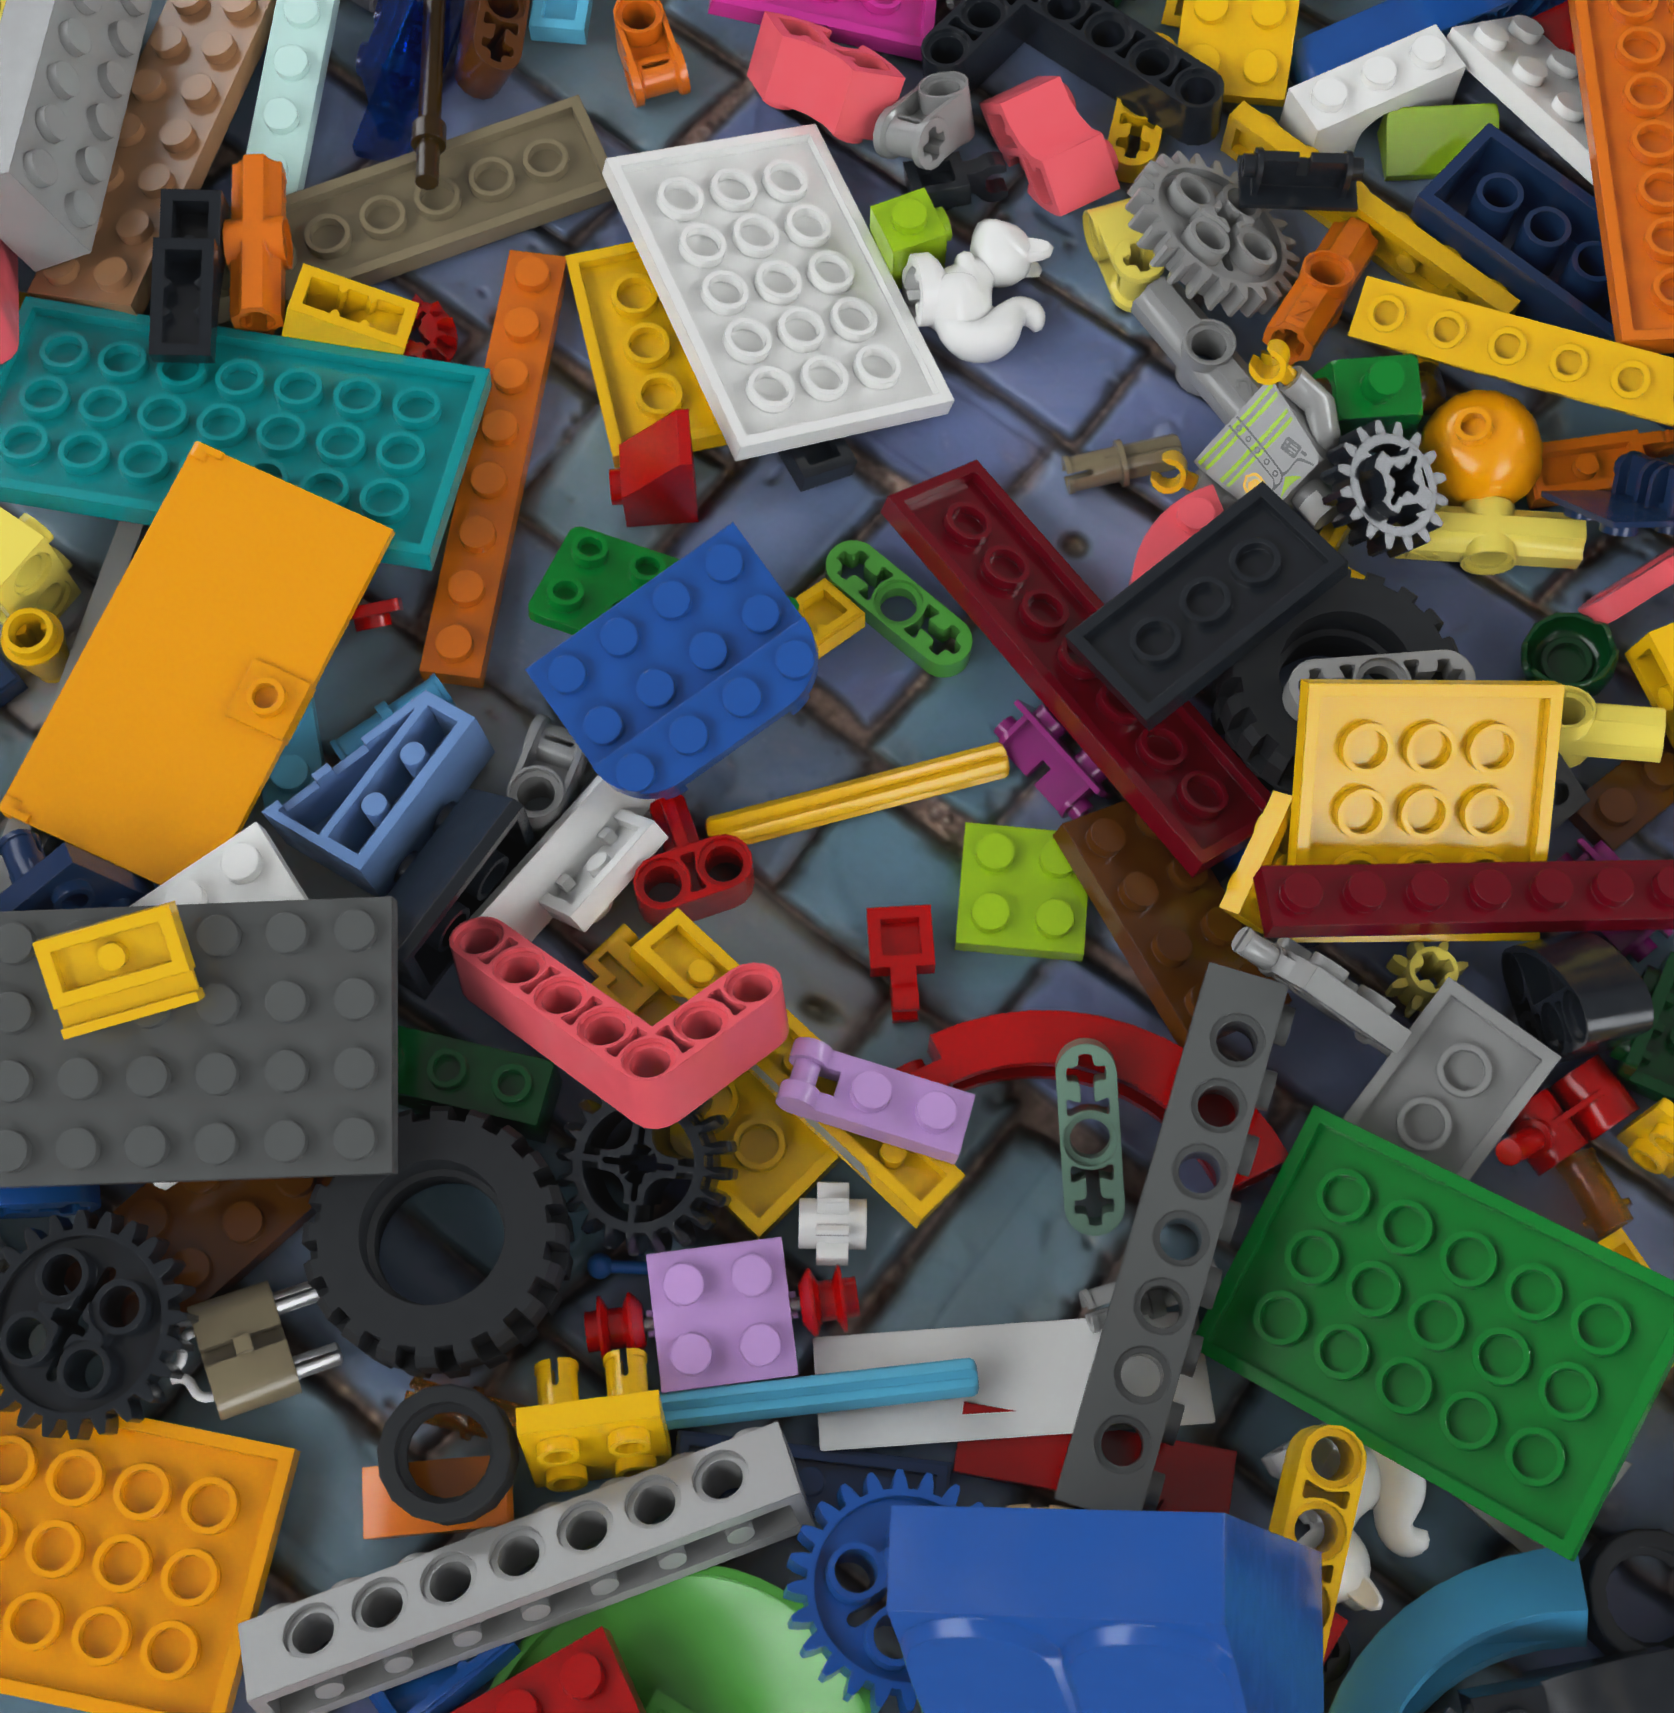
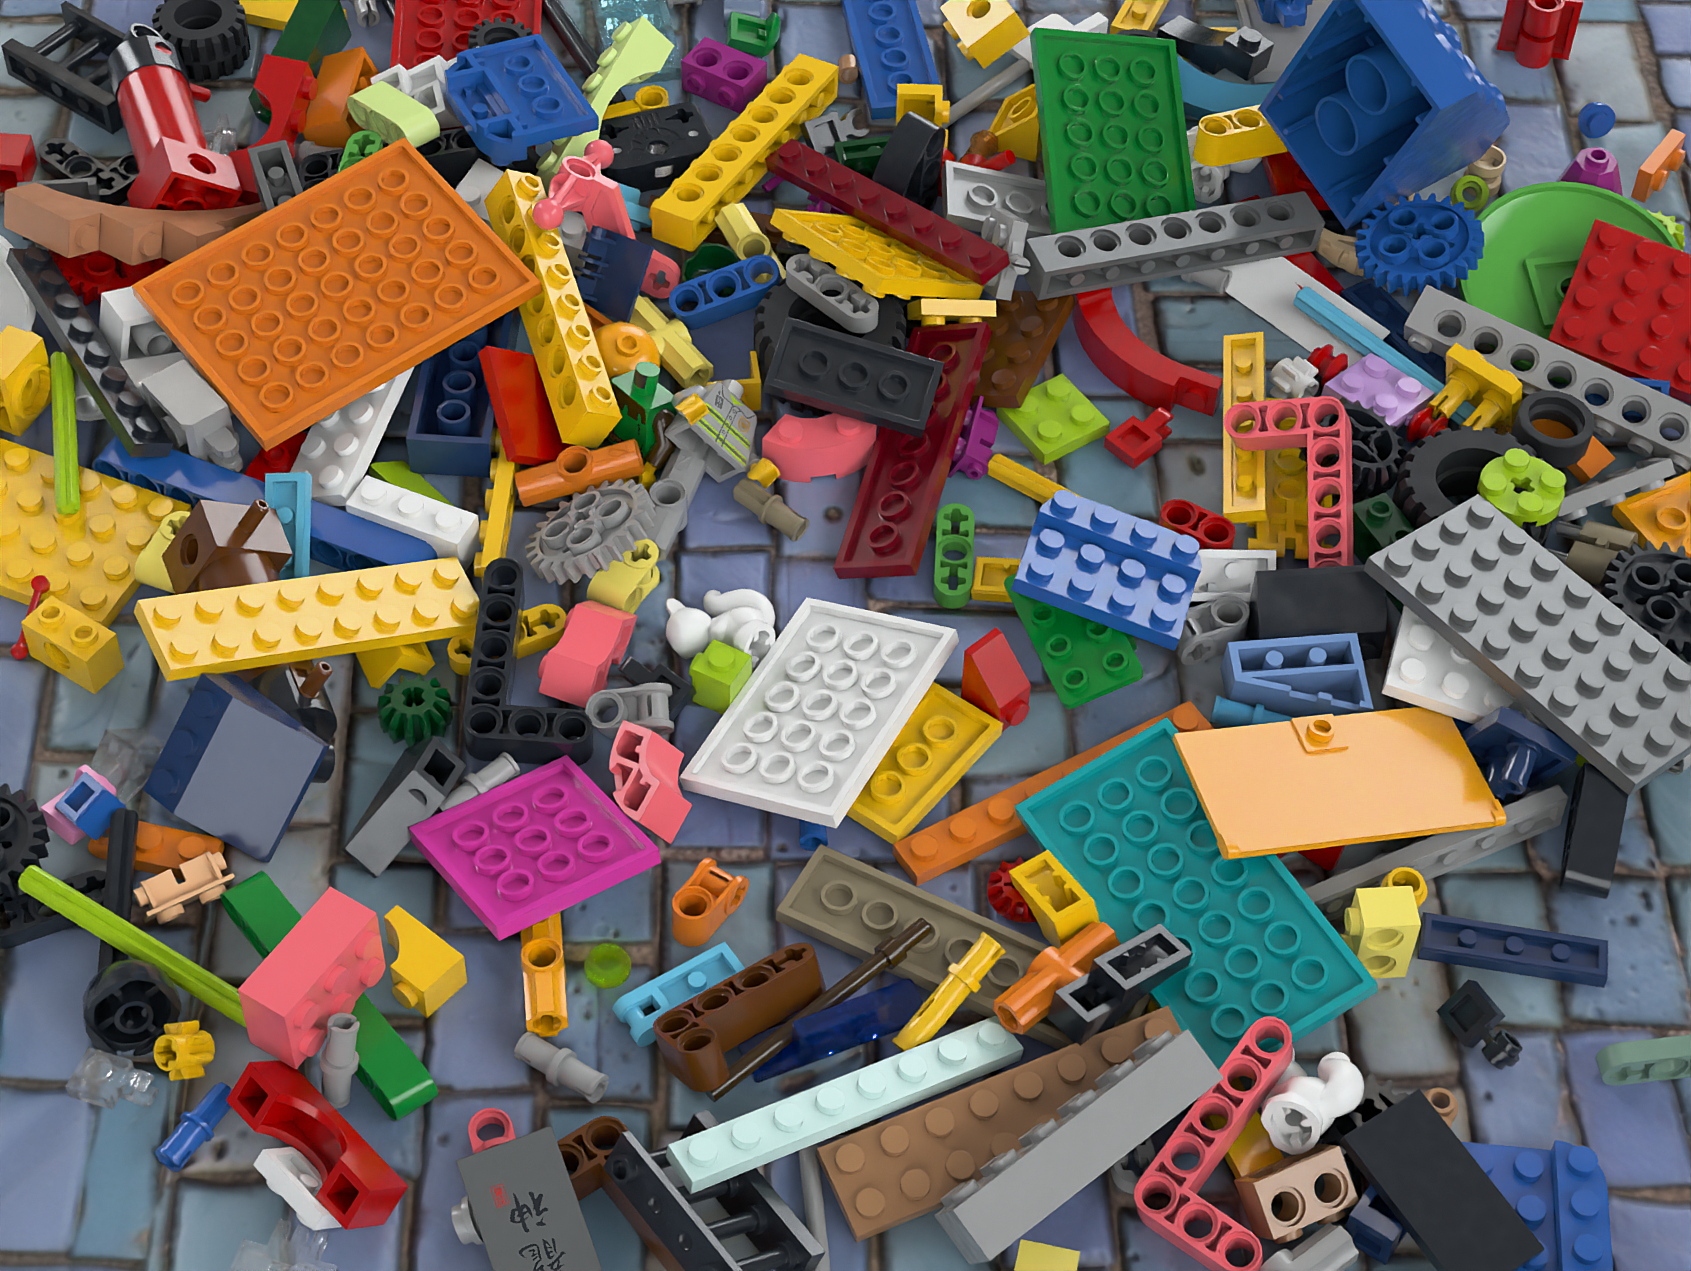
camera: 130 degrees left, 20 degrees down
yellow plate [32,901,205,1040] -> none
lavender plate [775,1037,975,1164] -> none
sand green beam [1055,1038,1125,1236] -> none
black hinge [1237,147,1364,212] -> none
black gear [1320,420,1449,558] -> none
none -> red tile [478,346,573,466]
none -> blue beam [669,254,783,330]
none -> yellow pin [891,932,1006,1052]
none -> lime plate [1477,448,1566,527]
none -> light grey wing [1556,458,1676,522]

